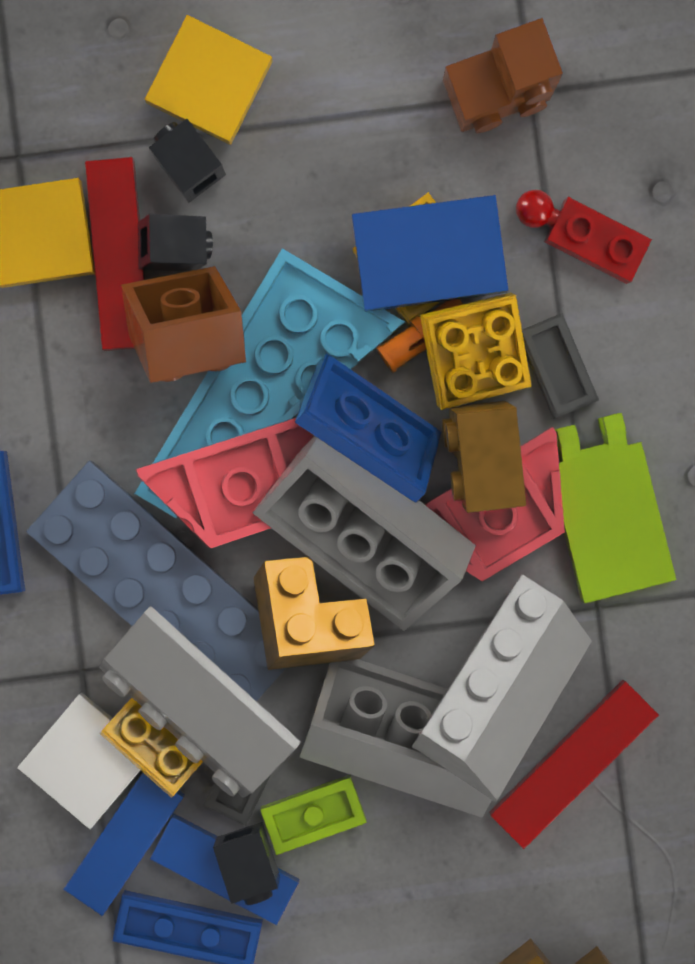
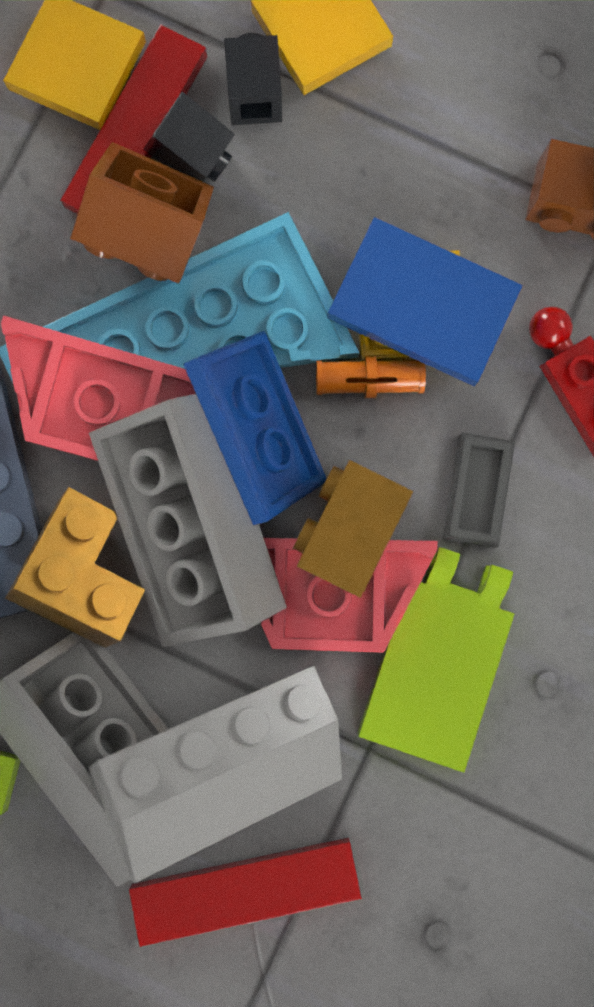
camera: 25 degrees right, 5 degrees down
yellow tile [420,292,532,410] -> none

